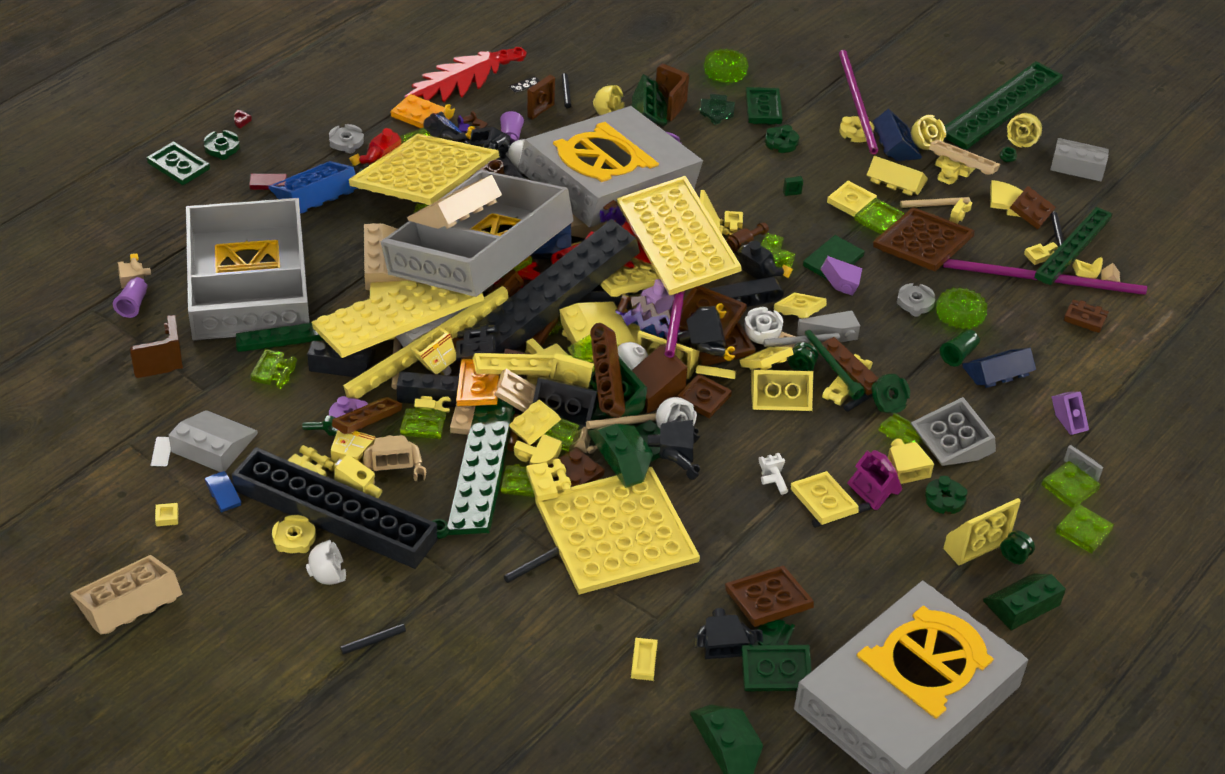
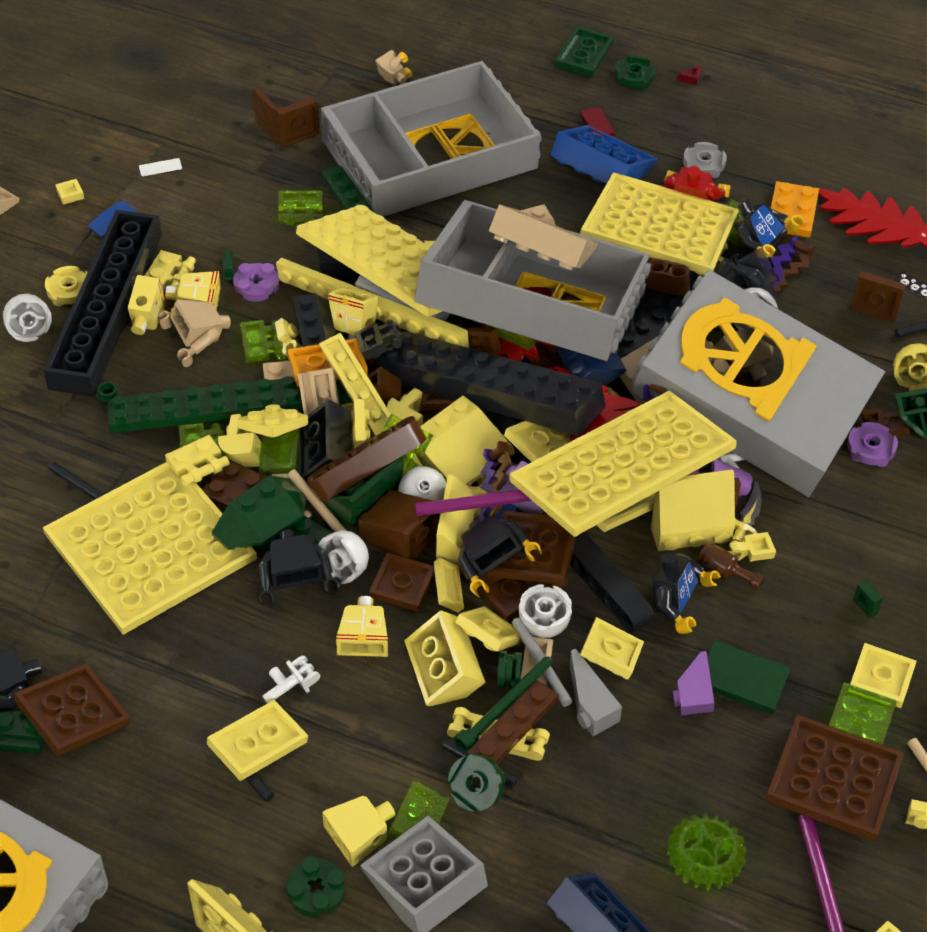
camera: 75 degrees right, 5 degrees up
medium lavender plant [113,277,148,318] -> none
light grey slope [168,410,258,472] -> none
reddish brown plate [332,397,402,434] -> none
medium lavender plant [500,111,524,144] -> none
clear neon green plate [761,233,796,268] -> none
magenta piece [847,450,902,510] -> none
light grey plate [897,283,935,316] -> none
dark green plant [940,330,980,367] -> none
none -> light yellow torso [336,596,388,657]

